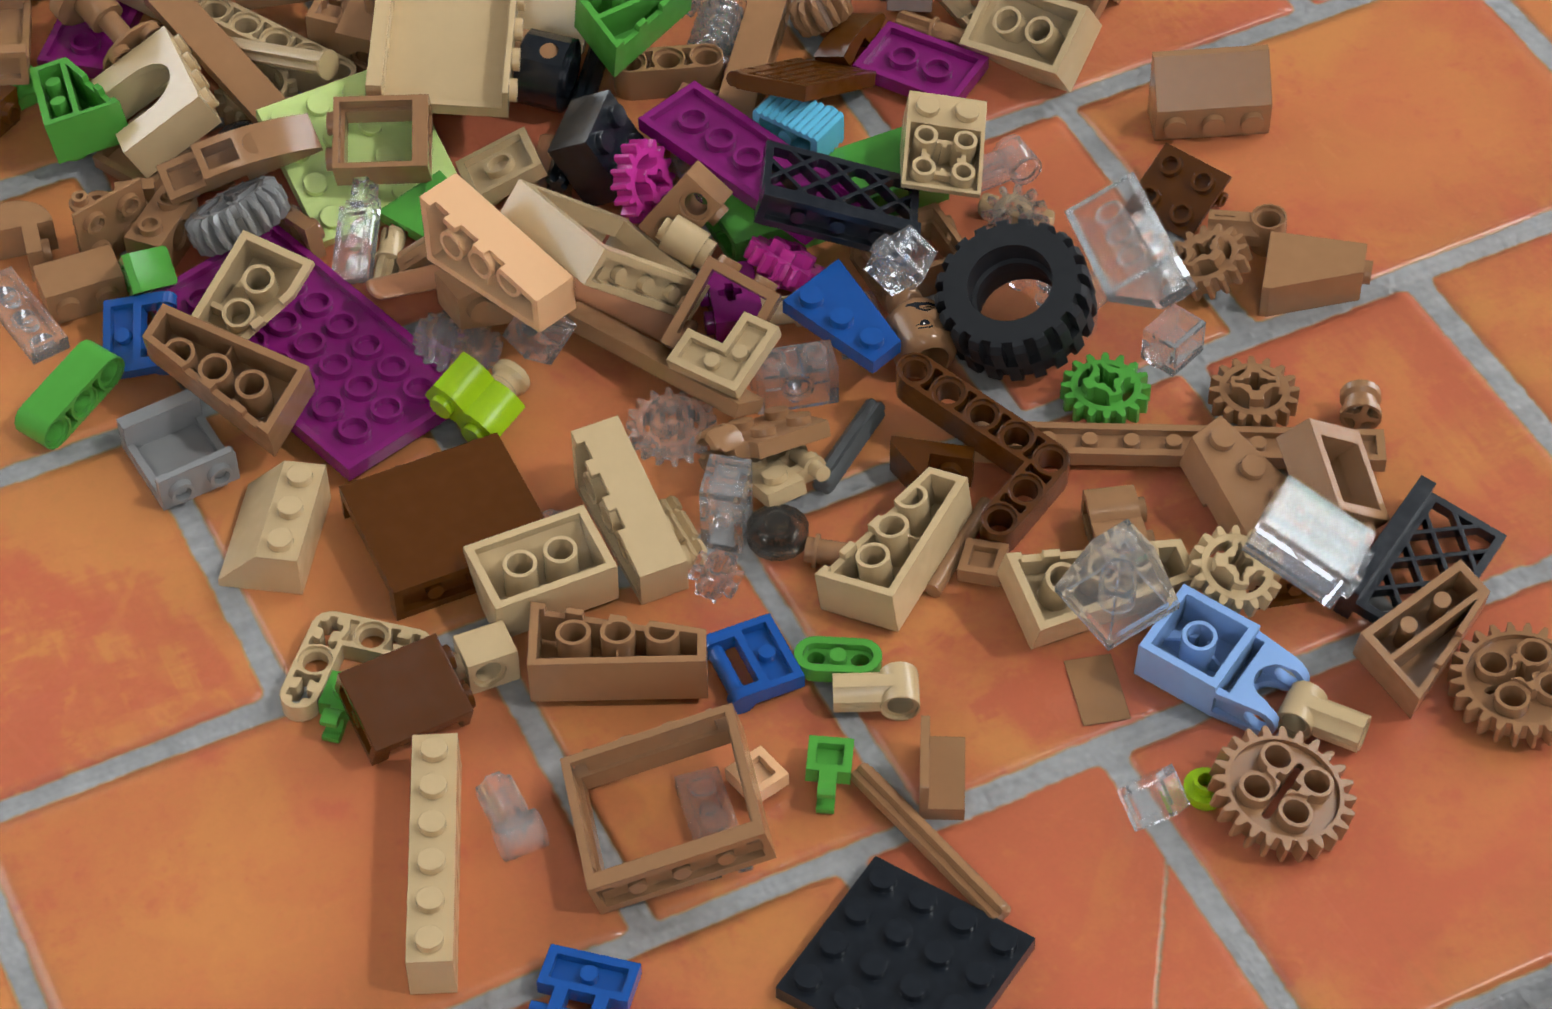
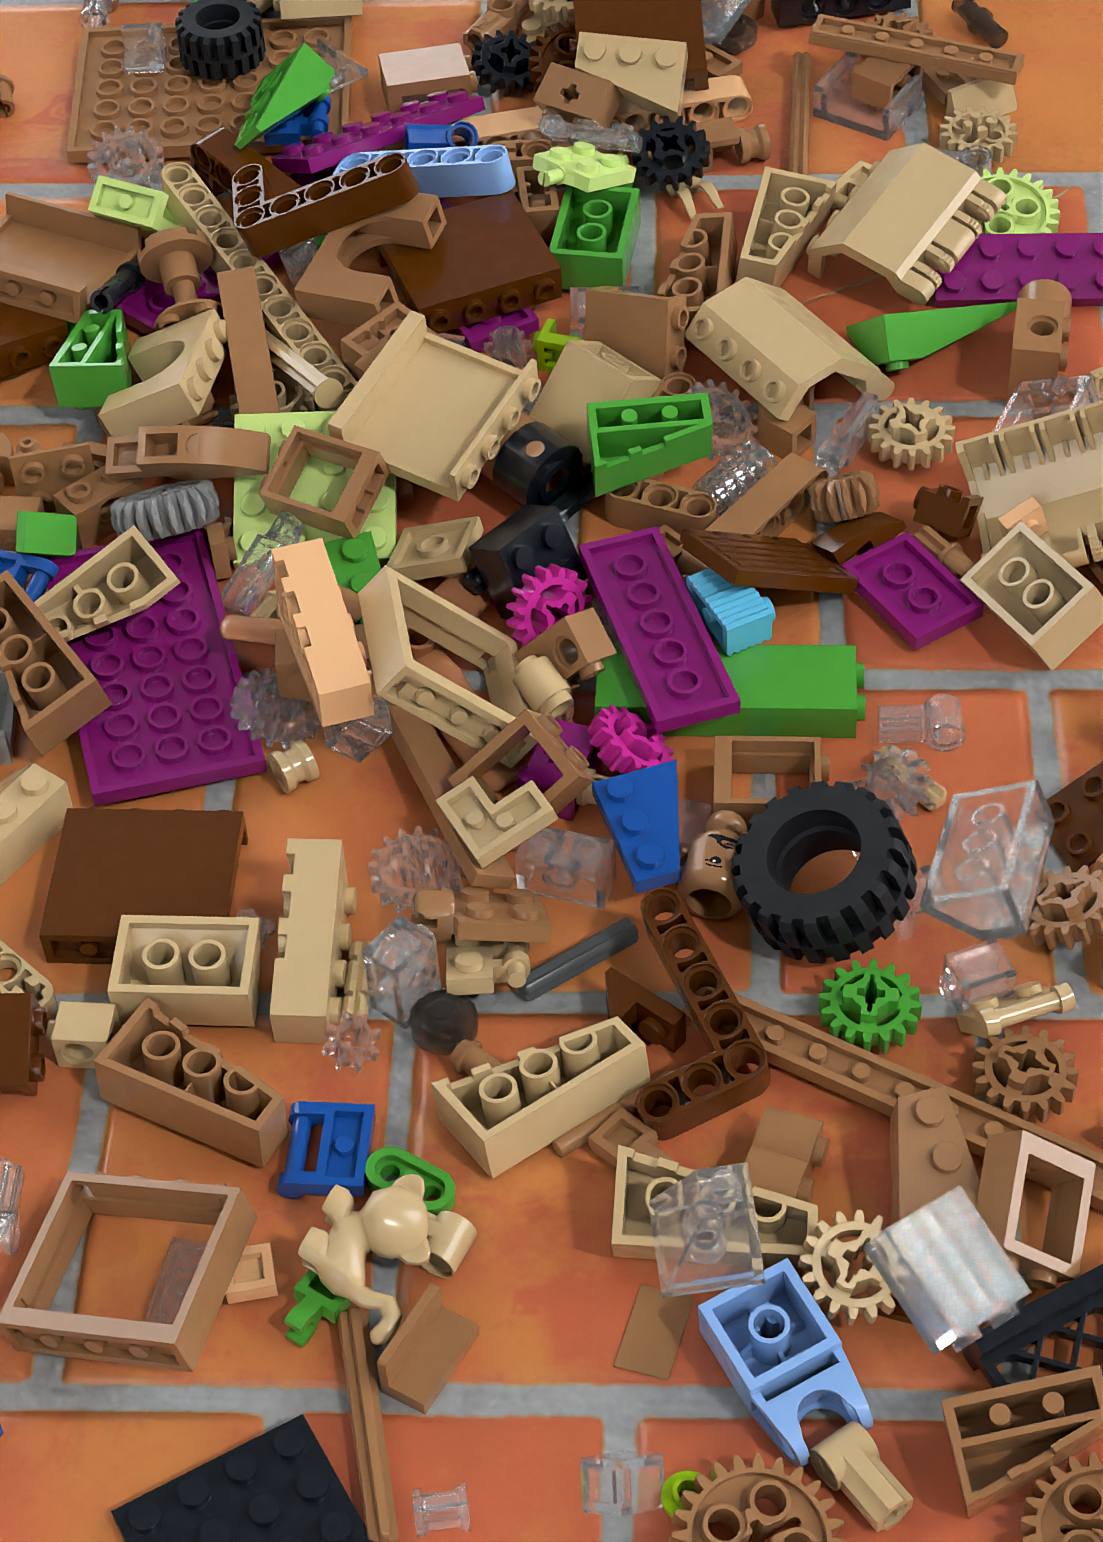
camera: 30 degrees right, 0 degrees up
lime brick [425,352,525,442] -> none
black fence [753,140,921,262] -> none
clear brick [864,225,938,296] -> none
tan slope [900,90,987,198] -> none
none -> black pin [90,255,146,314]
none -> tan animal [298,1174,432,1345]
none -> clear bush [412,1482,471,1538]
none -> tan plate [956,981,1076,1039]

